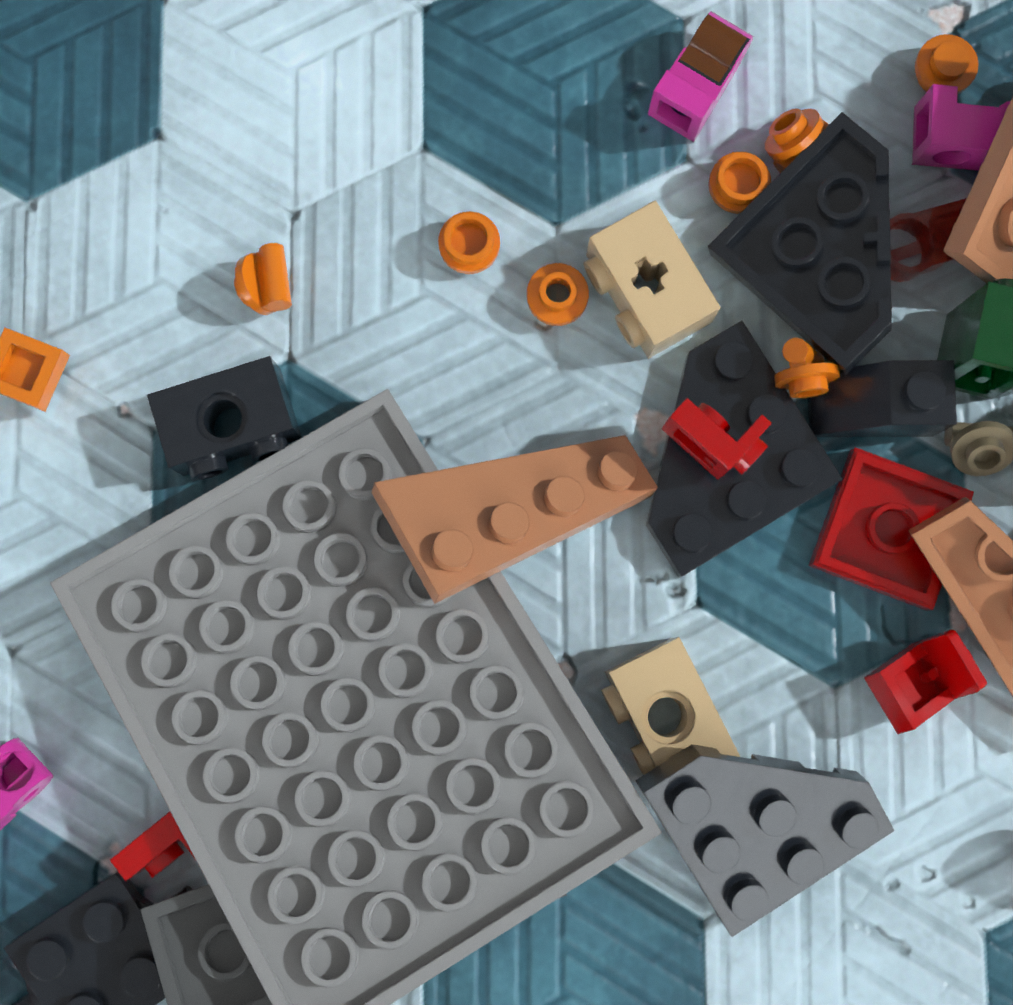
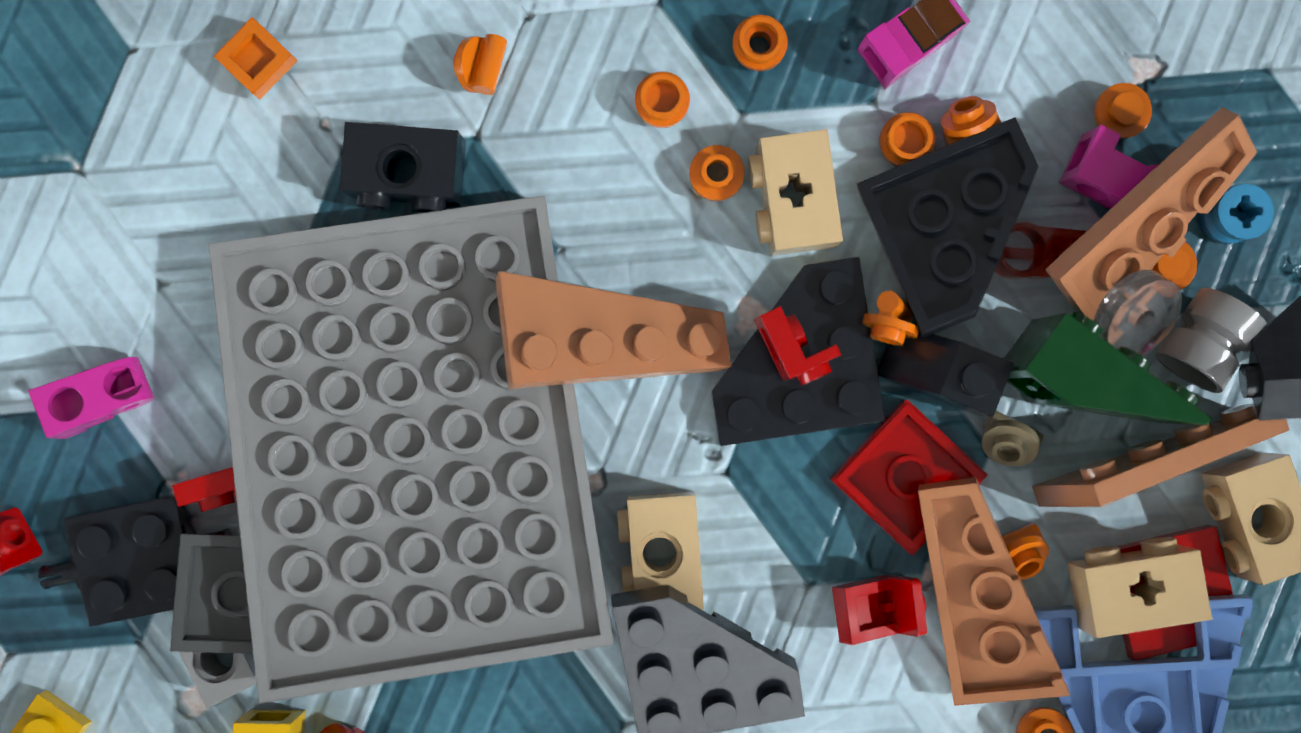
camera: 20 degrees right, 5 degrees up
none -> orange plate [732,15,788,71]

